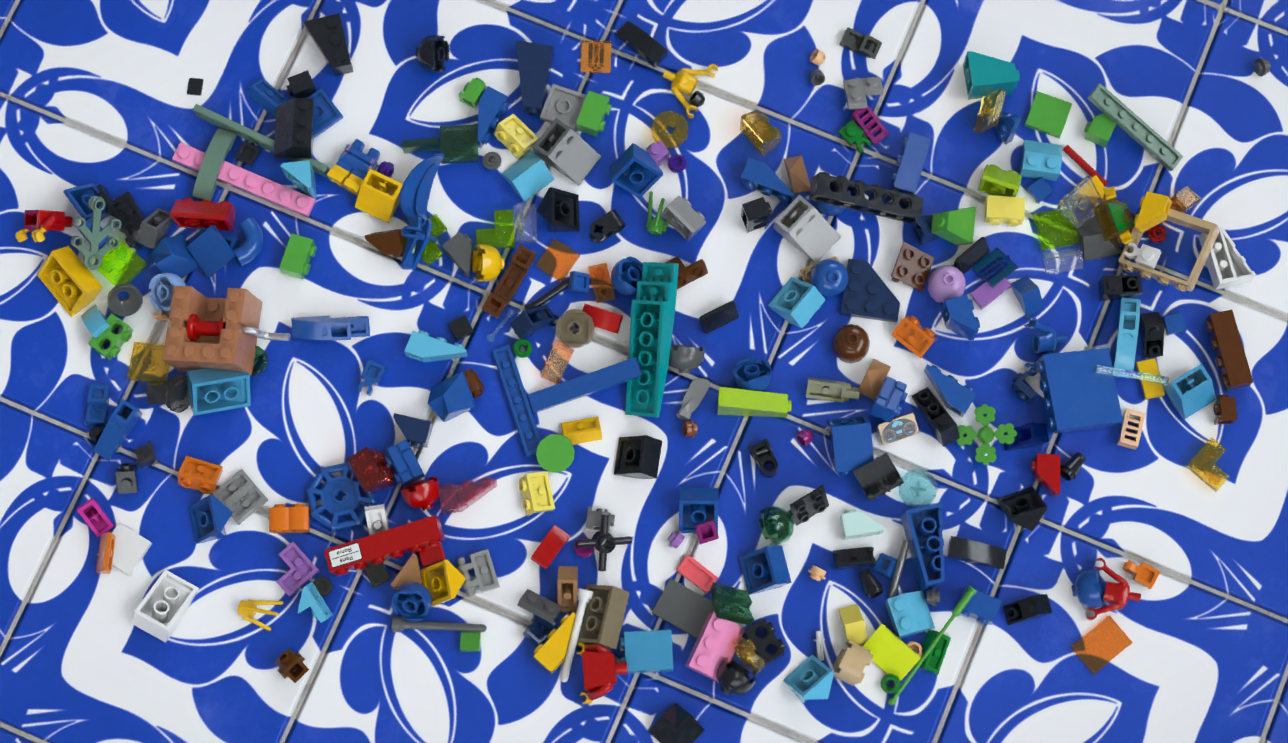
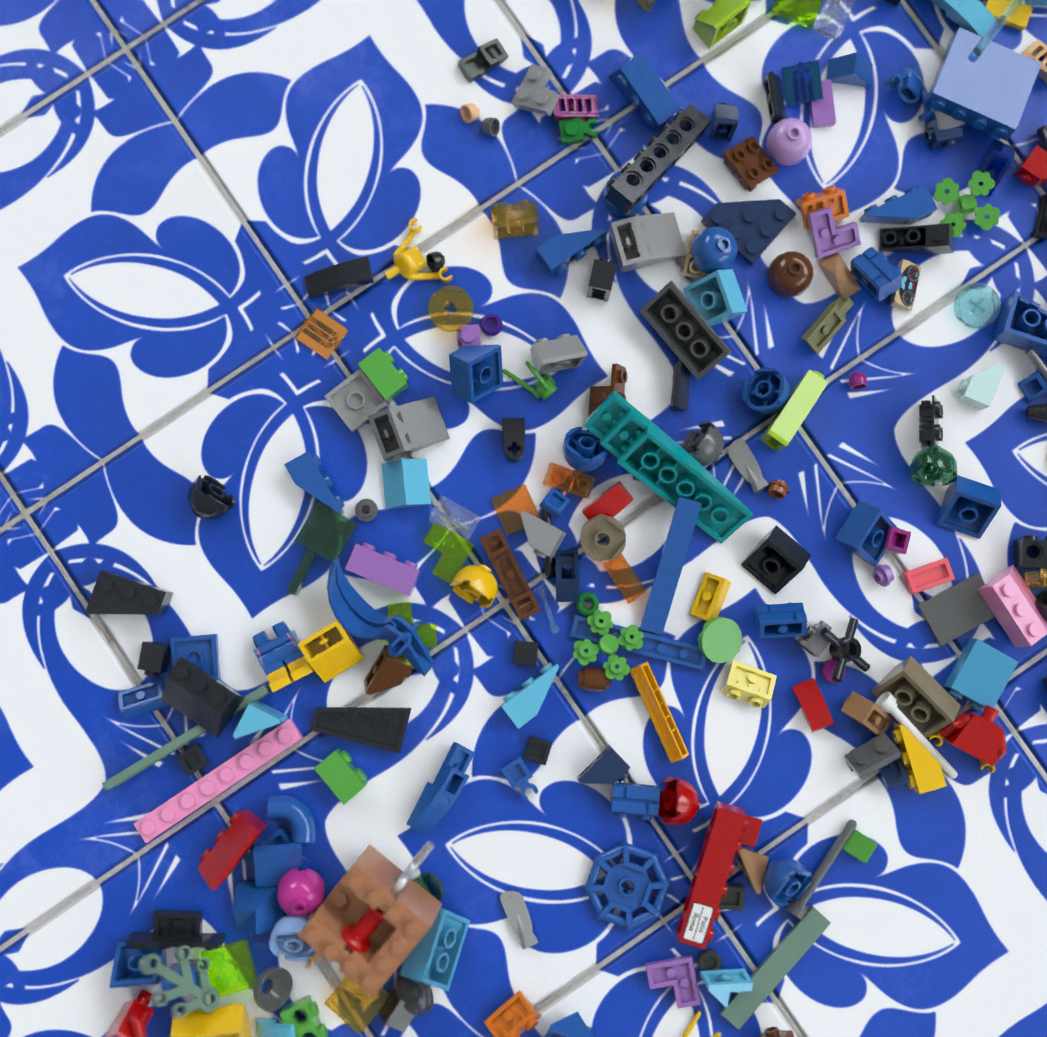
camera: 60 degrees left, 10 degrees up
dark grey slope [137,208,173,249] -> none
black sticker [187,78,204,96] -> none
sand green slope [192,128,237,201] -> none
light grey slope [212,469,268,525] -> none
orange brick [269,503,310,534] -> none
clear red slope [347,447,396,494] -> none
white slope [365,504,389,535] -> none
dark purple plate [377,161,394,178] -> none
yellow slope [421,560,466,607] -> none
blue slope [428,371,476,422] -> none
clear pink slope [439,477,498,515] -> none
dark grey slope [442,231,473,278] -> none
light grey plate [457,549,500,597] -> none
bright green brick [458,78,486,110] -> none
light yellow bracket [494,113,539,159] -> none
dark blue slope [516,40,554,116] -> none
black slope [536,187,580,232] -> none
clear green slope [711,582,754,626] -> none
black piece [748,439,778,478] -> none
medium nougat slope [784,155,810,195] -> none
light nougat plate [808,565,827,582] -> none
blue slope [827,415,874,475] -> none
black hinge [833,546,876,570] -> none
black hinge [853,452,904,501] -> none
bright green slope [931,207,976,246] -> none
blue slope [940,294,980,341] -> none
light yellow brick [984,195,1025,227] -> none
none -> dark pink cylinder [277,868,325,917]
none -> black wing [310,707,412,753]
none -> medium lavender brick [345,542,421,596]
none -> light grey piece [500,891,538,949]
none -> light grey slope [520,510,566,559]
none -> black tile [524,735,553,766]
none -> bright green plant [573,610,644,681]
none -> light orange piece [630,661,689,763]
none -> dark grey slope [639,280,731,380]
none -> sand green tile [720,905,831,1030]
none -> blue brick [755,602,807,639]
none -> medium lavender plate [807,207,861,258]

